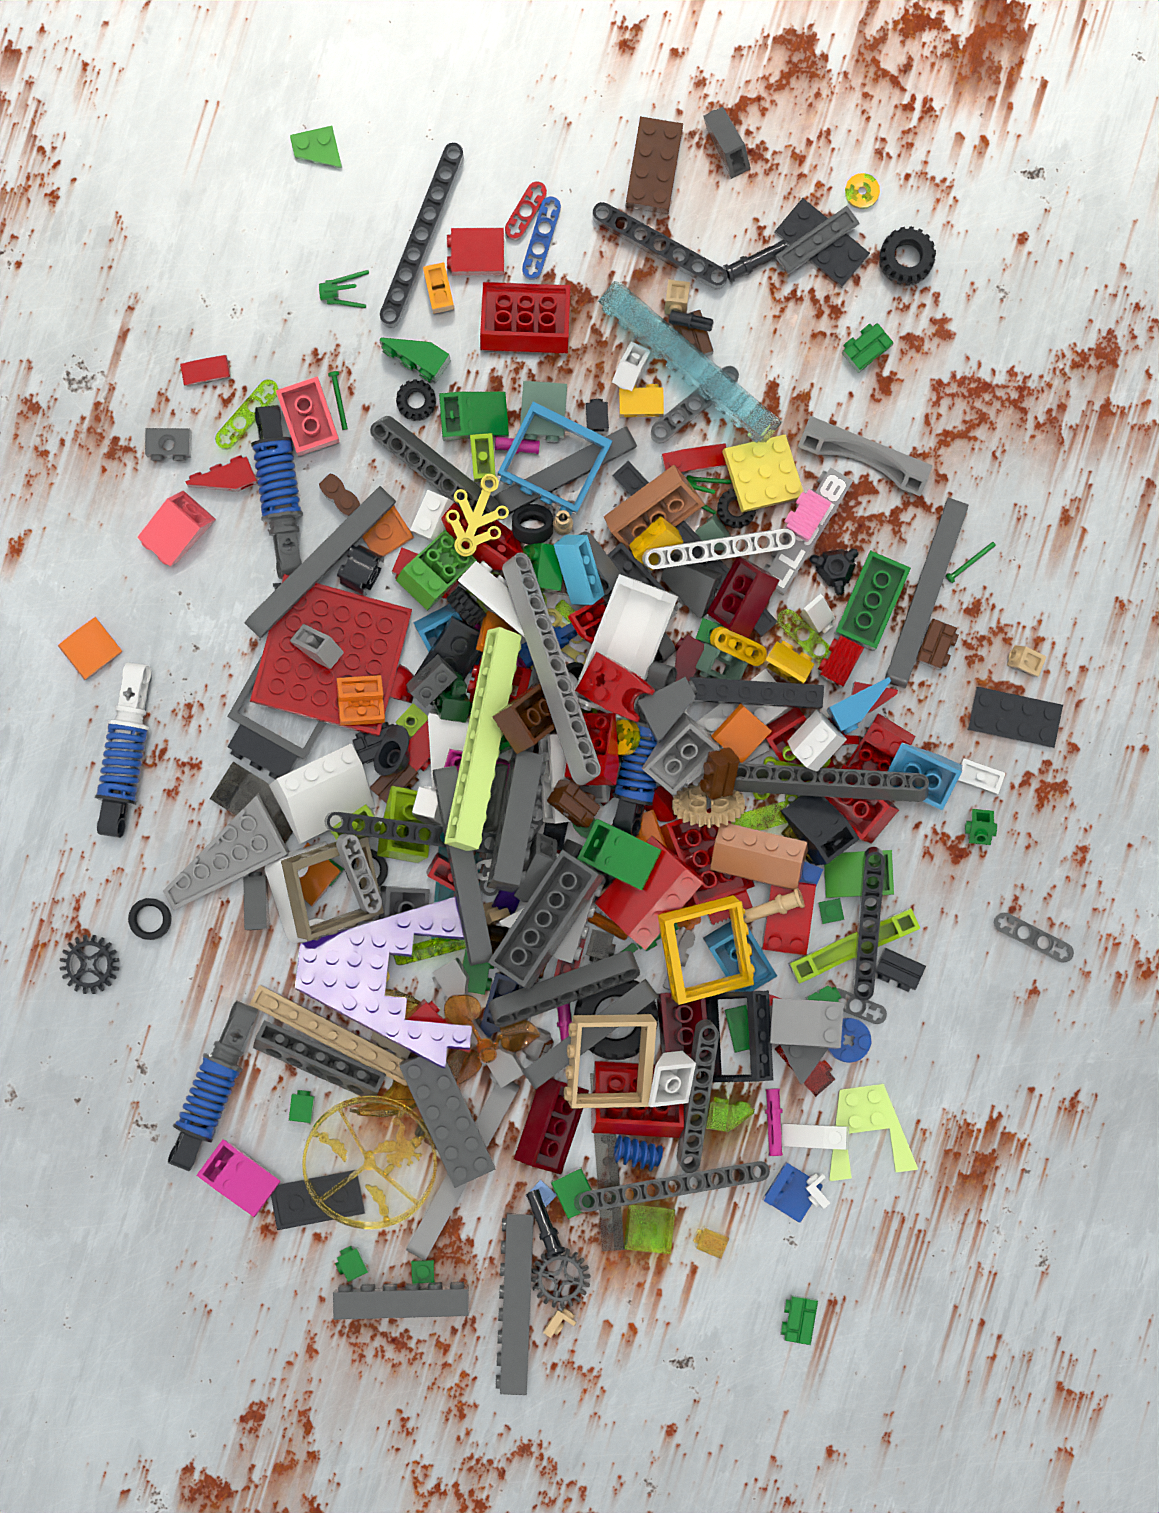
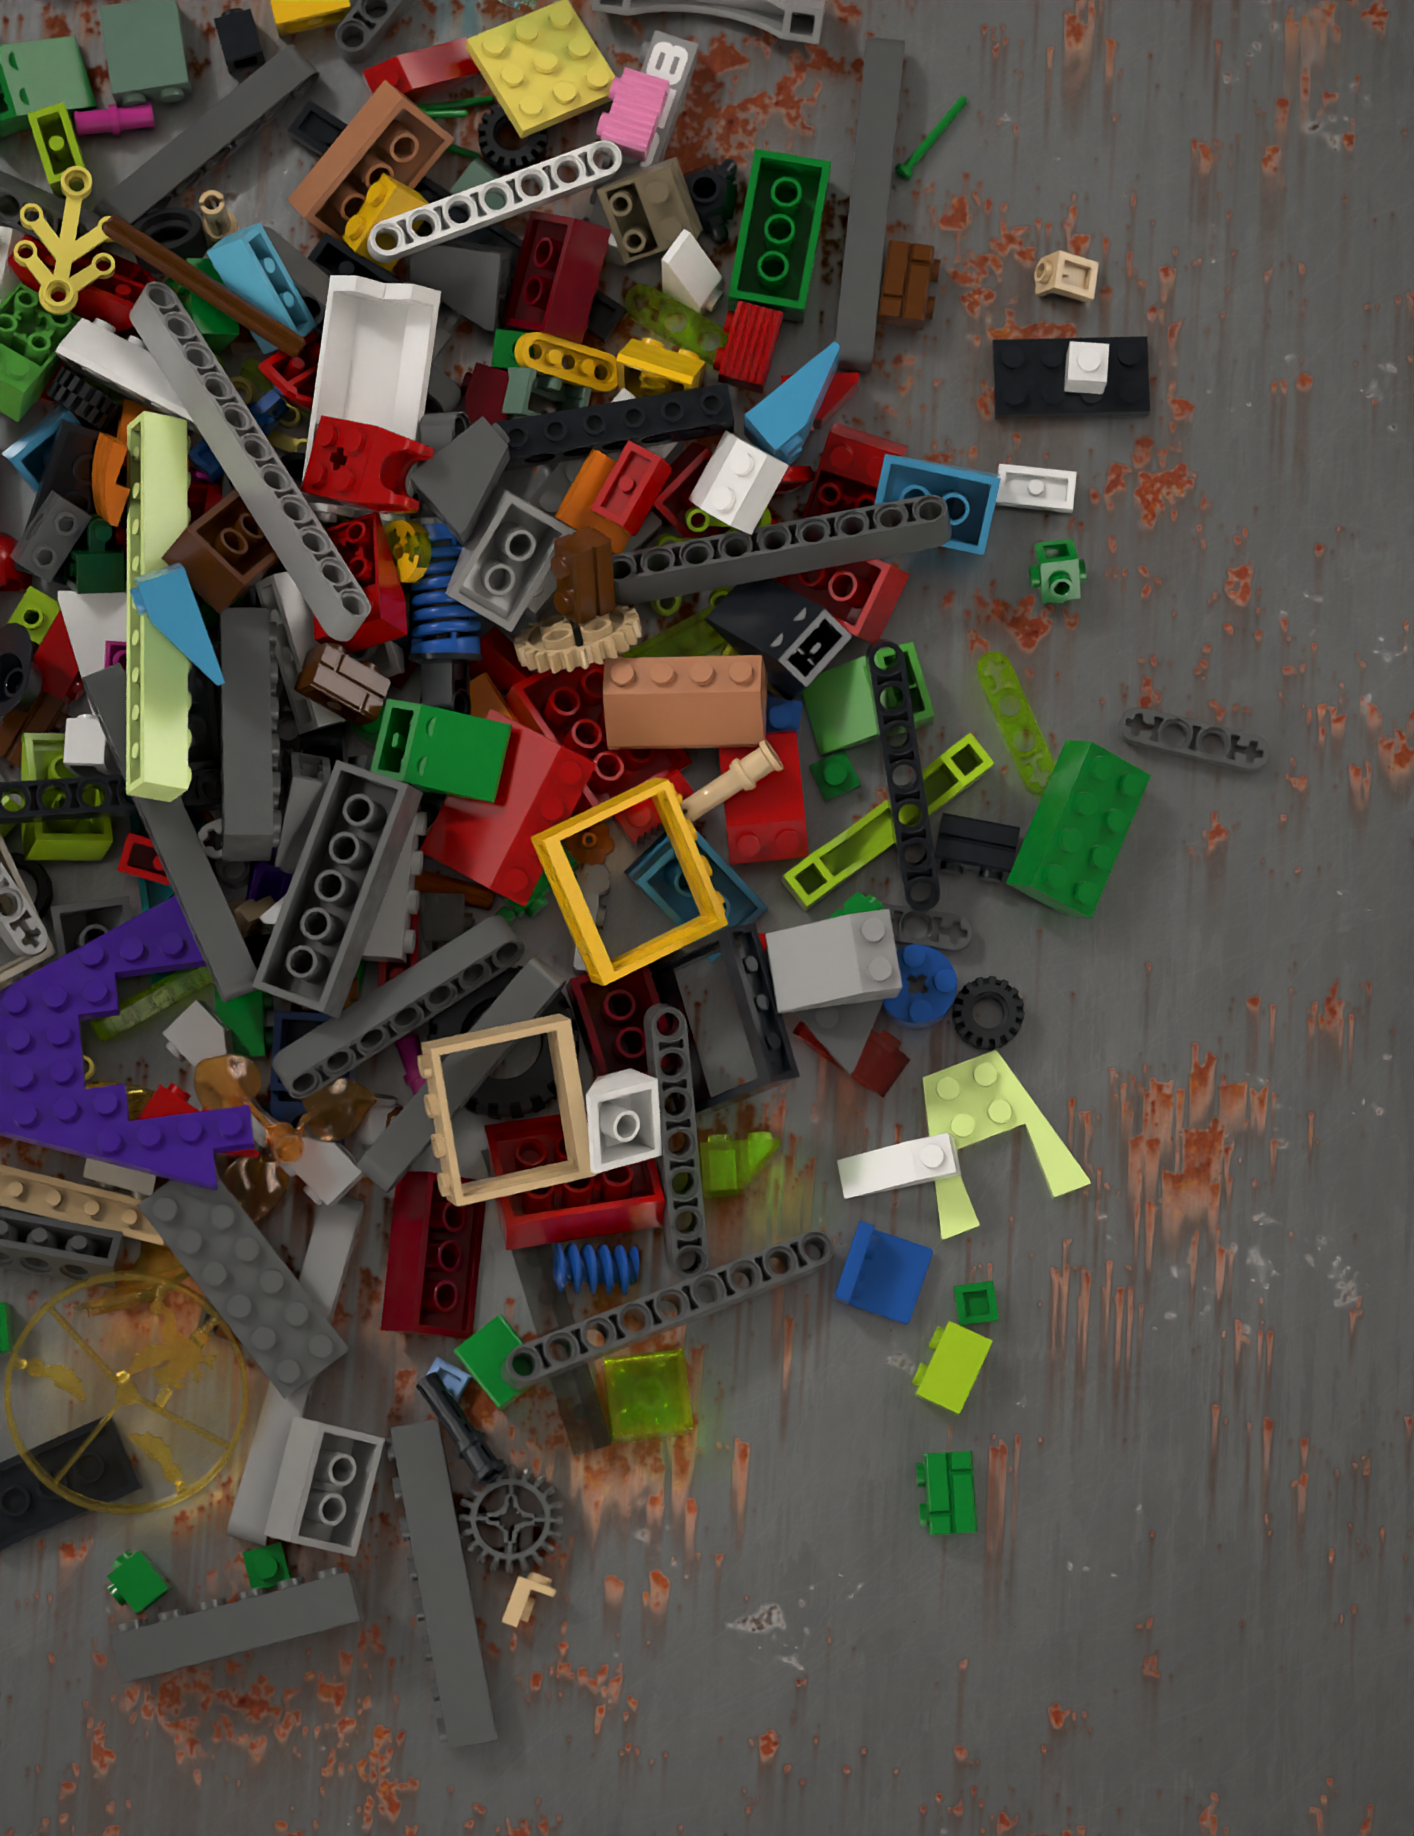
camera: 10 degrees left, 5 degrees down
dark azure window [498,402,612,515] -> none
clear yellow brick [693,1225,730,1259] -> none
green plate [724,1005,750,1053] -> none
dark pink pin [765,1088,783,1156] -> none
white bracket [805,1173,830,1209] -> none
none -> orange slope [92,432,130,527]
none -> reddish brown axle [103,215,306,358]
none -> dark azure slope [130,562,225,686]
none -> light grey brick [264,1416,385,1557]
none -> red panel [590,440,672,537]
none -> dark tan slope [597,157,703,264]
none -> lime brick [911,1321,993,1416]
none -> black tyre [952,976,1025,1050]
none -> green plate [953,1281,999,1326]
none -> clear neon green beam [976,651,1055,796]
none -> green brick [1006,740,1151,919]
none -> white brick [1064,341,1109,394]

